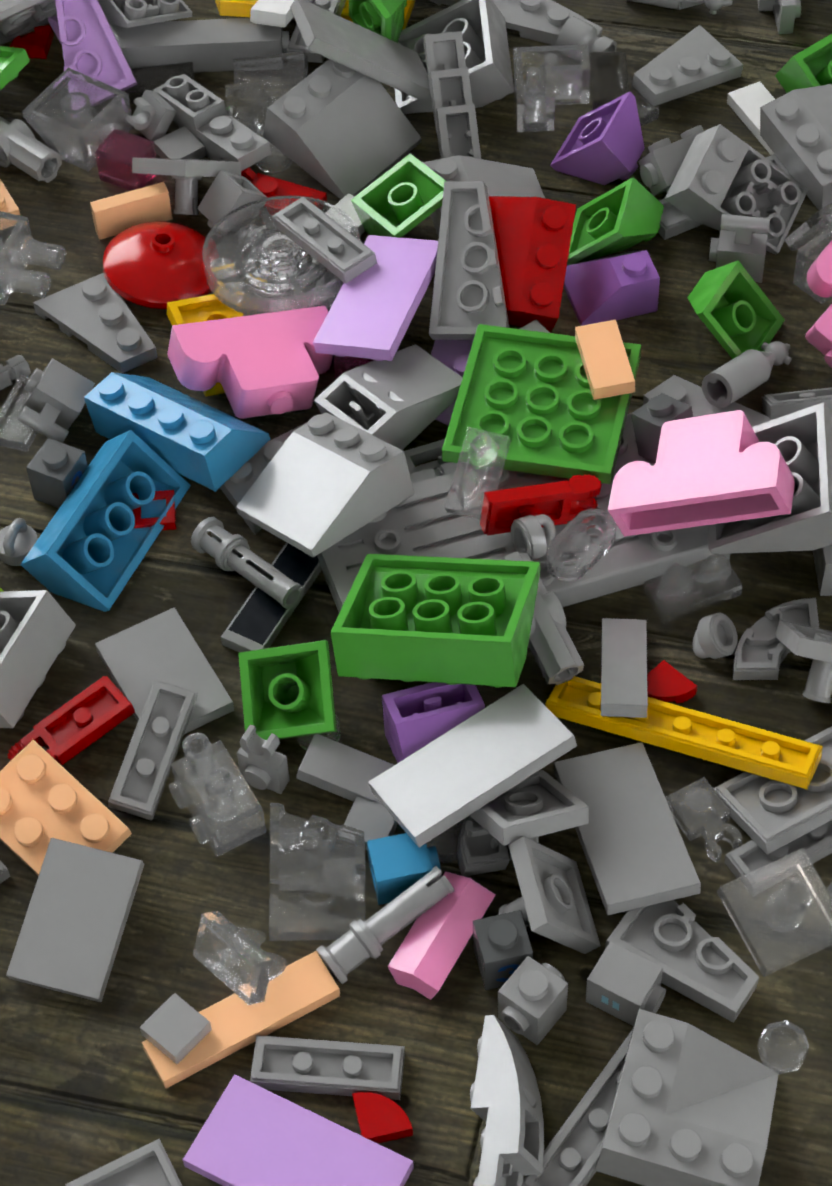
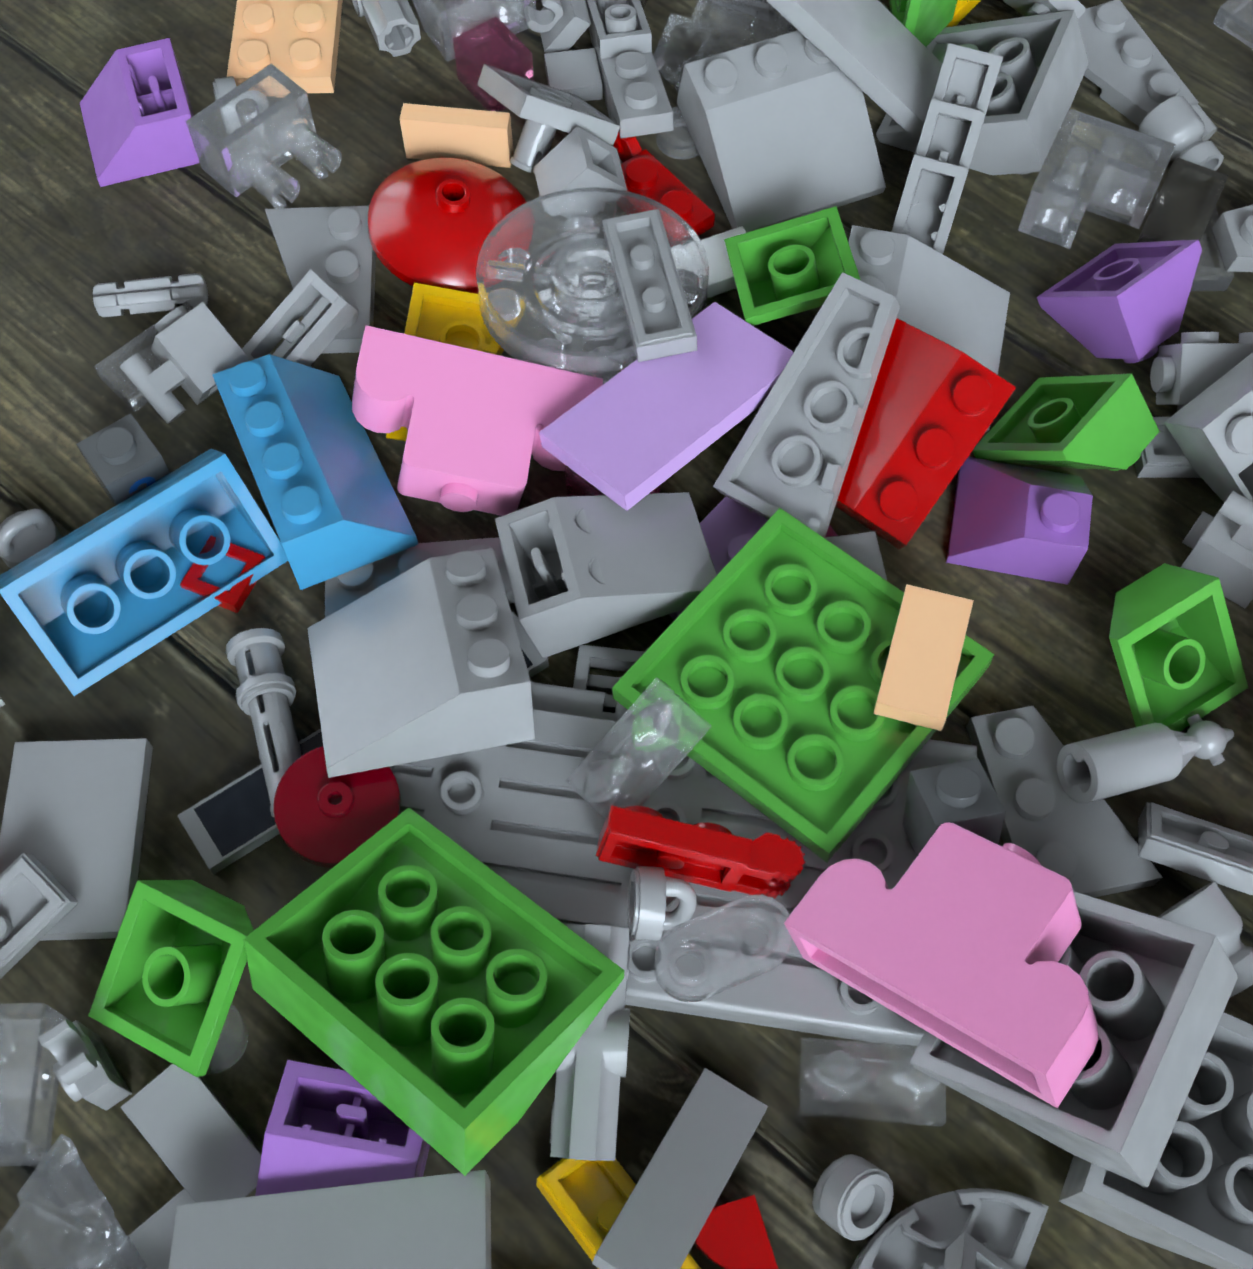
camera: 25 degrees right, 10 degrees up
none -> light grey tile [242,269,357,367]
none -> dark red piece [273,746,401,868]

